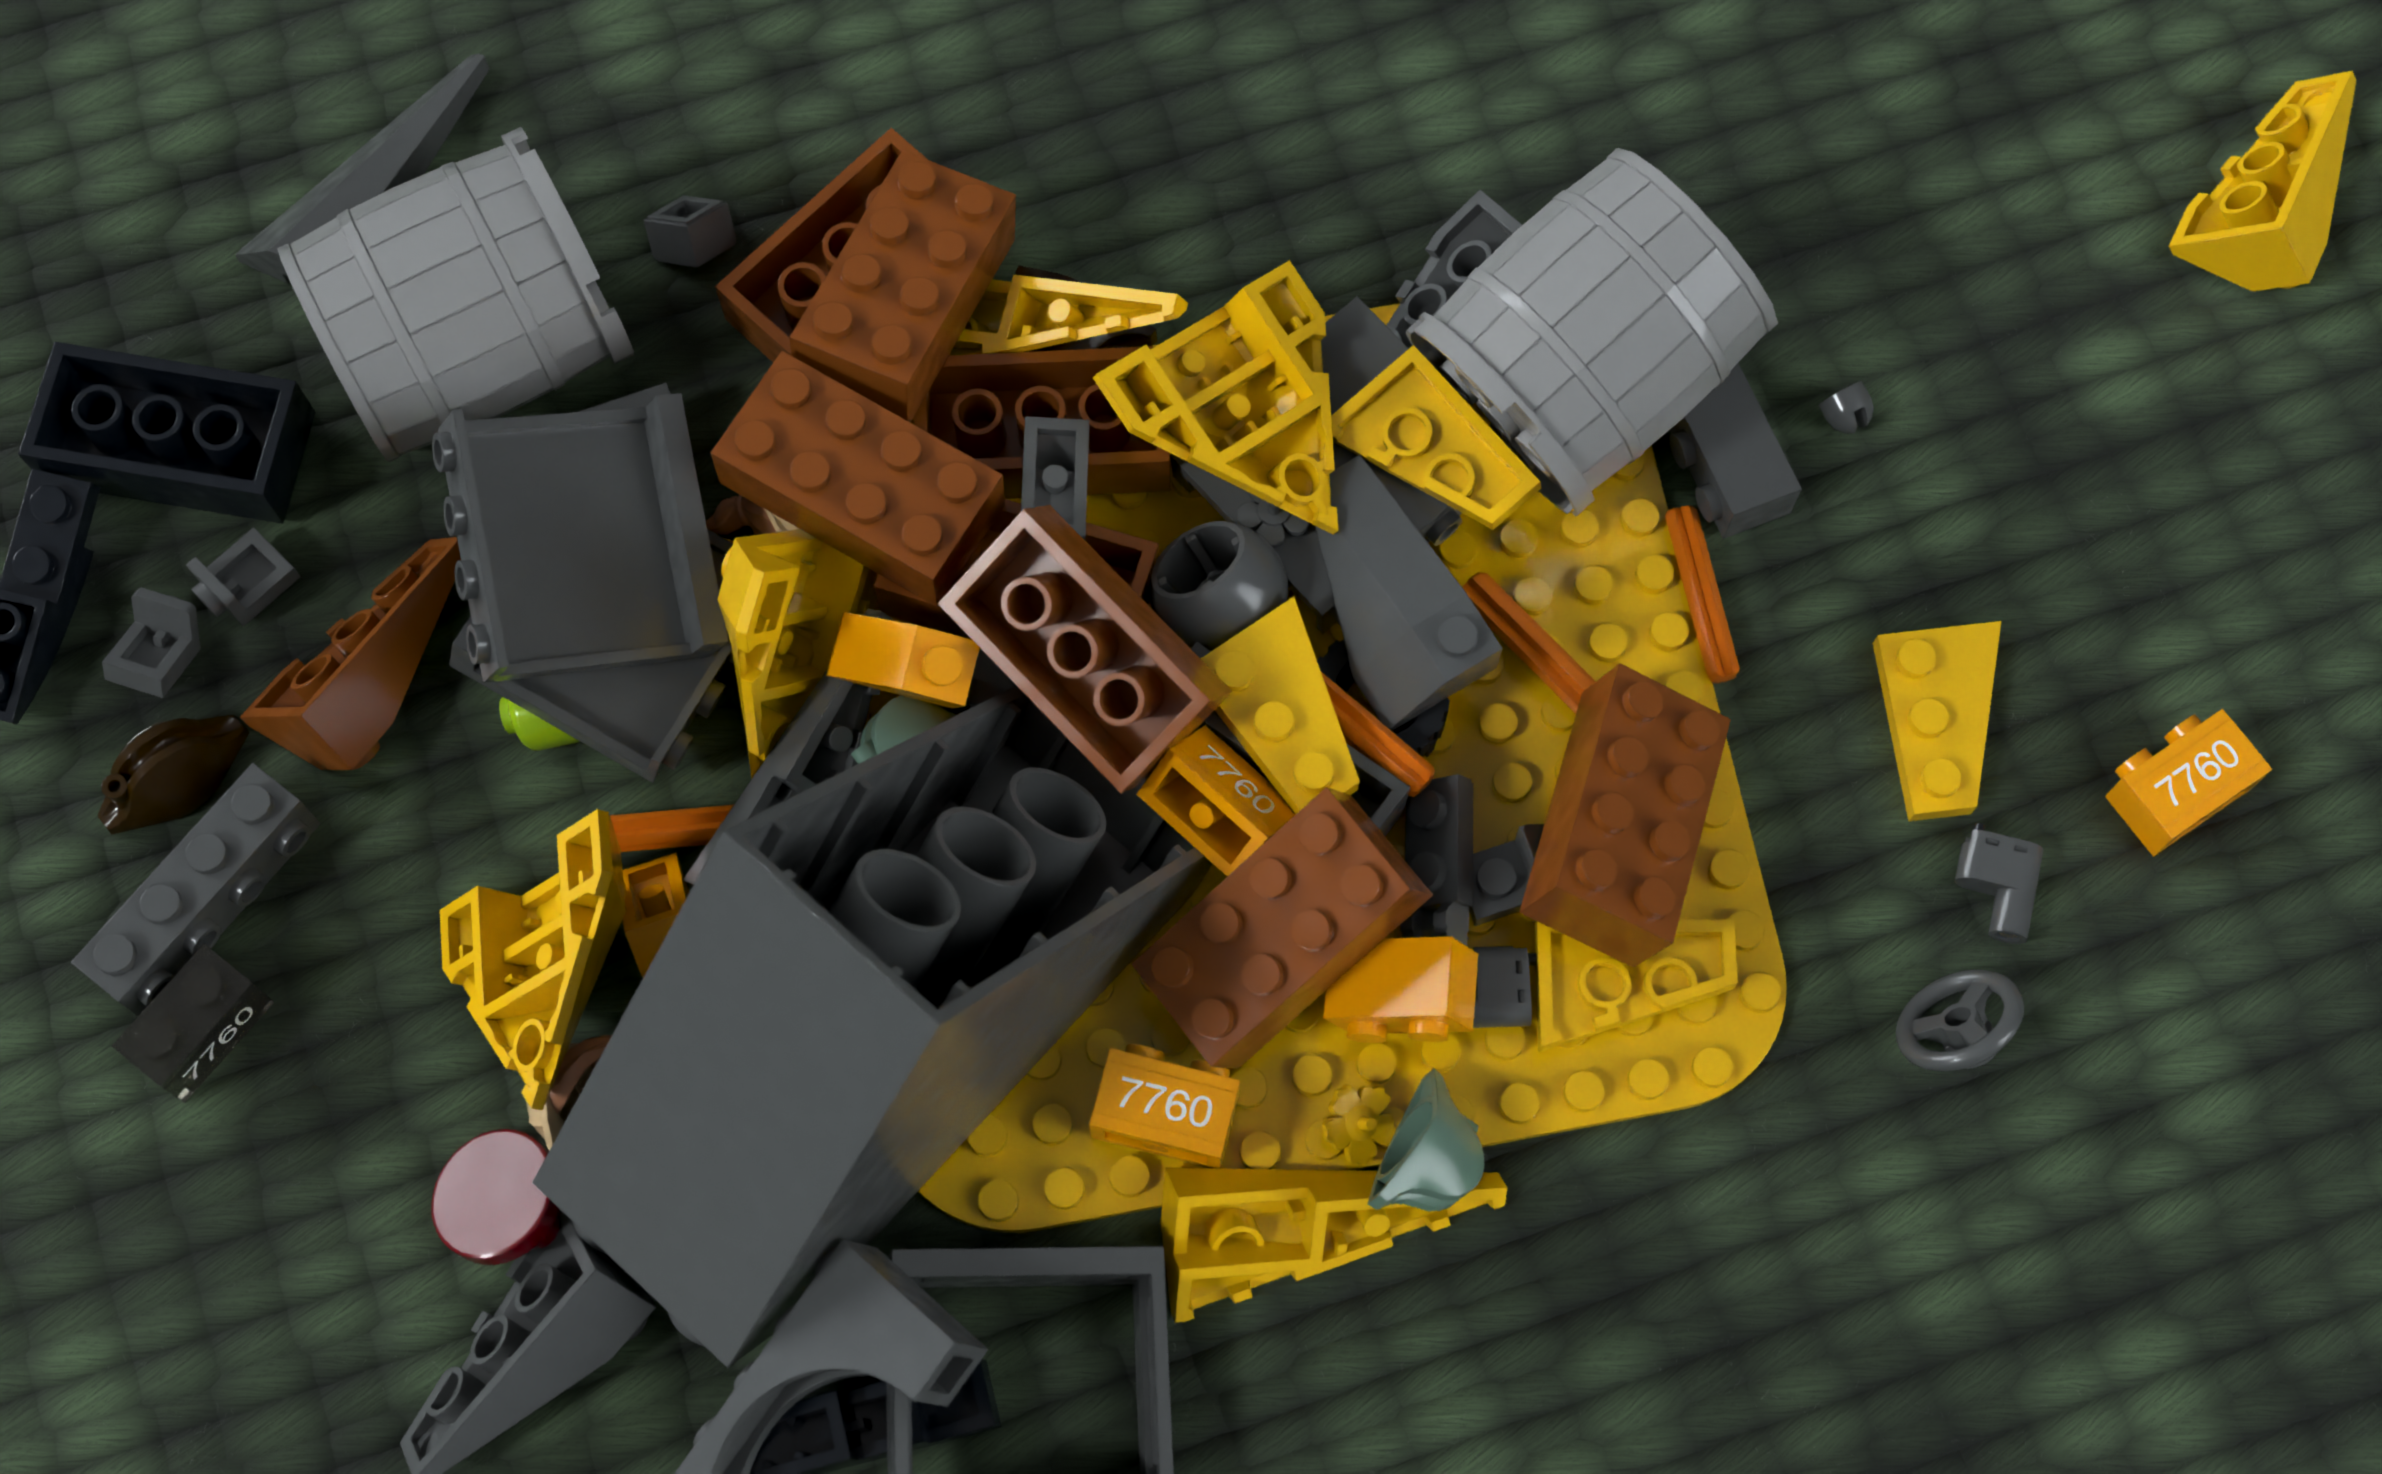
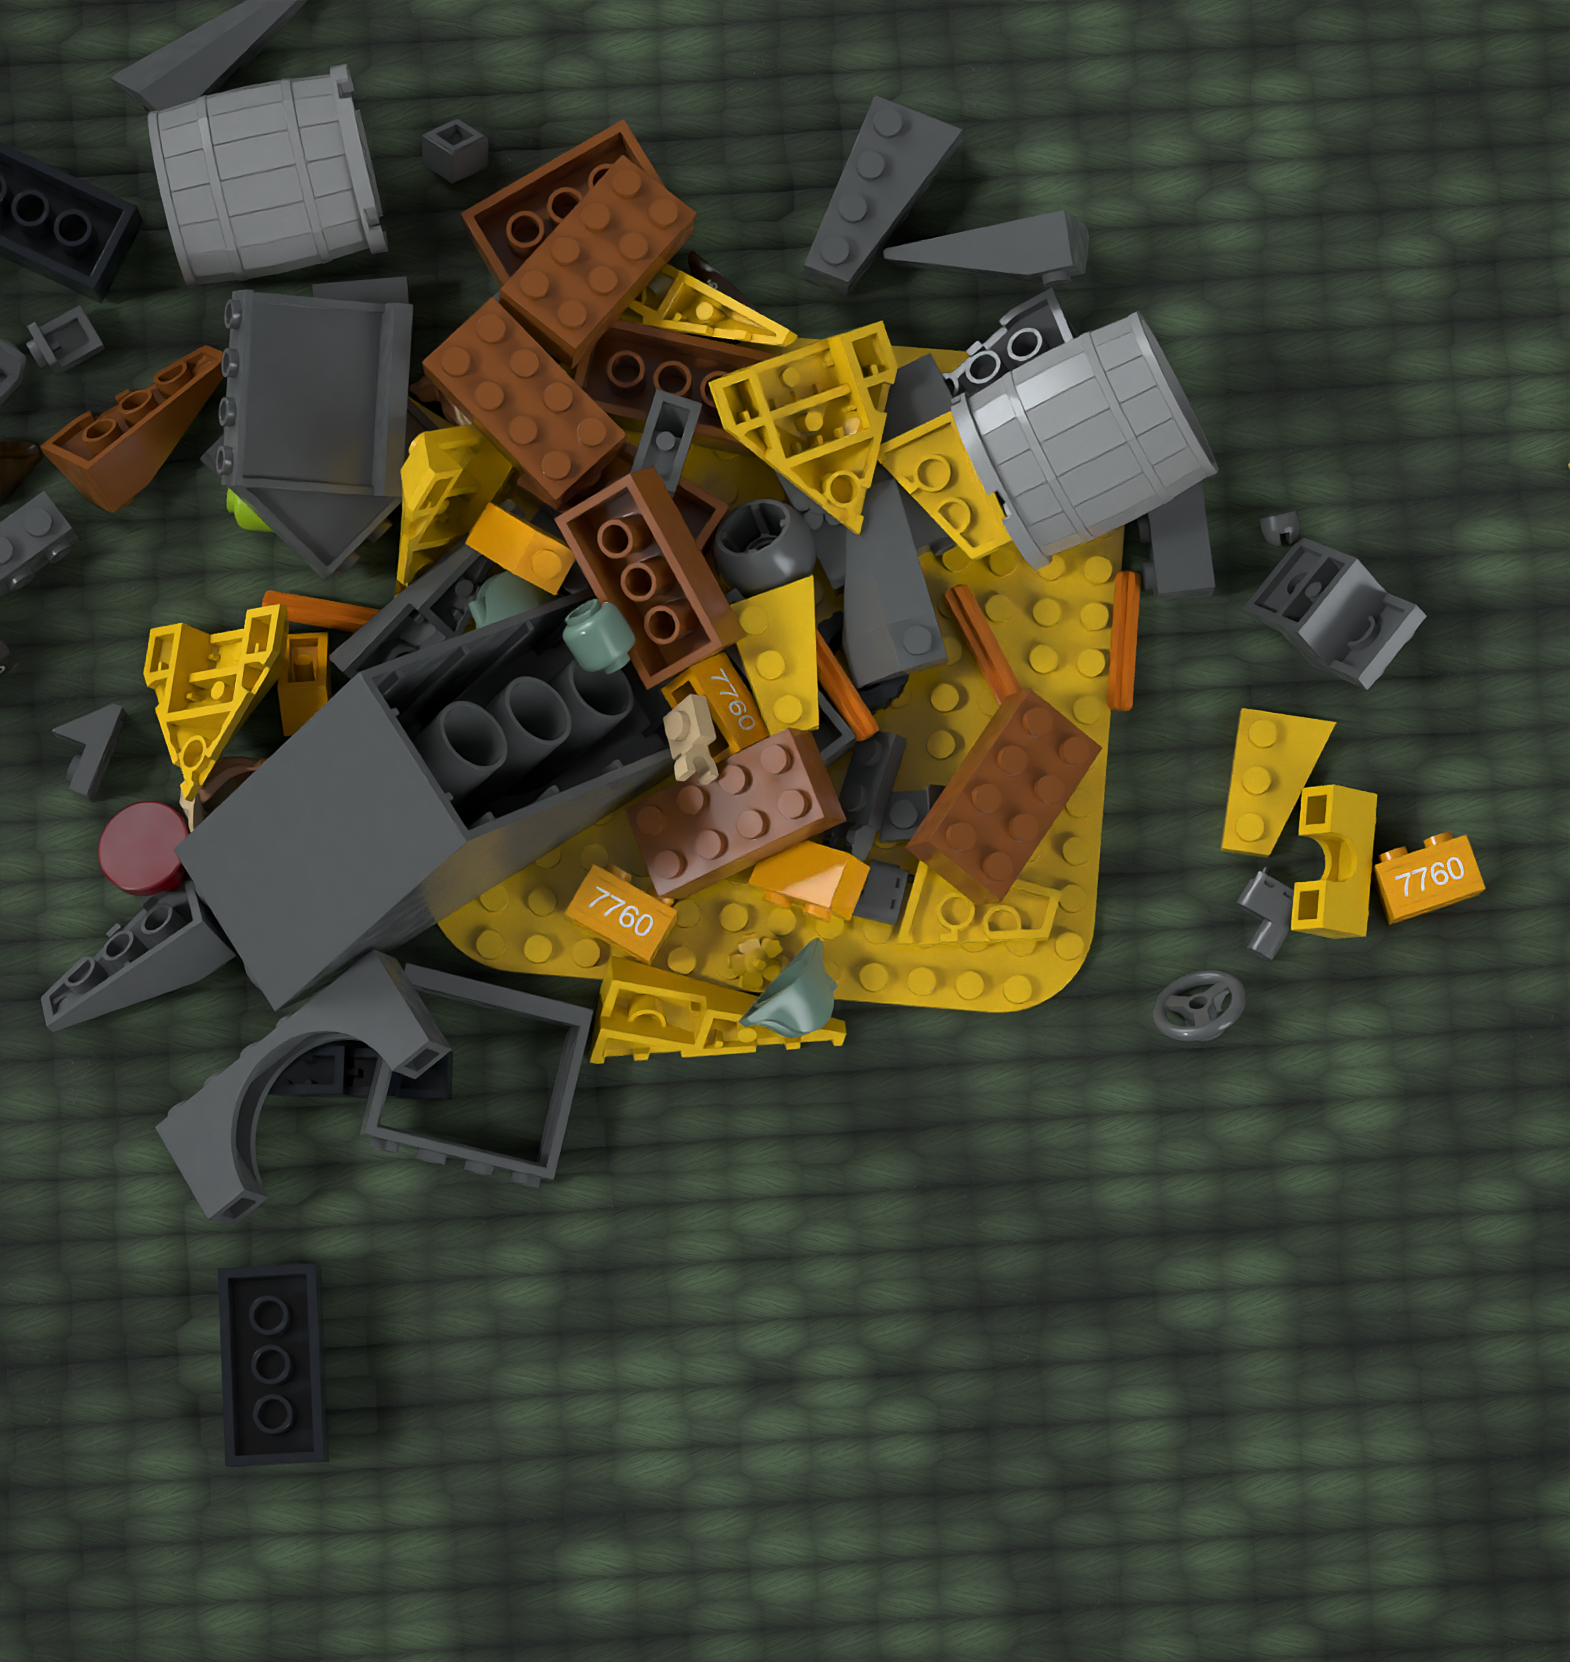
camera: 15 degrees right, 10 degrees up
none -> dark grey slope [52,703,128,803]
none -> sand green head [563,599,635,674]
none -> tan plate [663,694,719,785]
none -> dark grey wedge [804,95,963,297]
none -> dark grey wedge [883,210,1089,287]
none -> dark grey bracket [1242,536,1427,690]
none -> yellow arch [1291,784,1378,939]

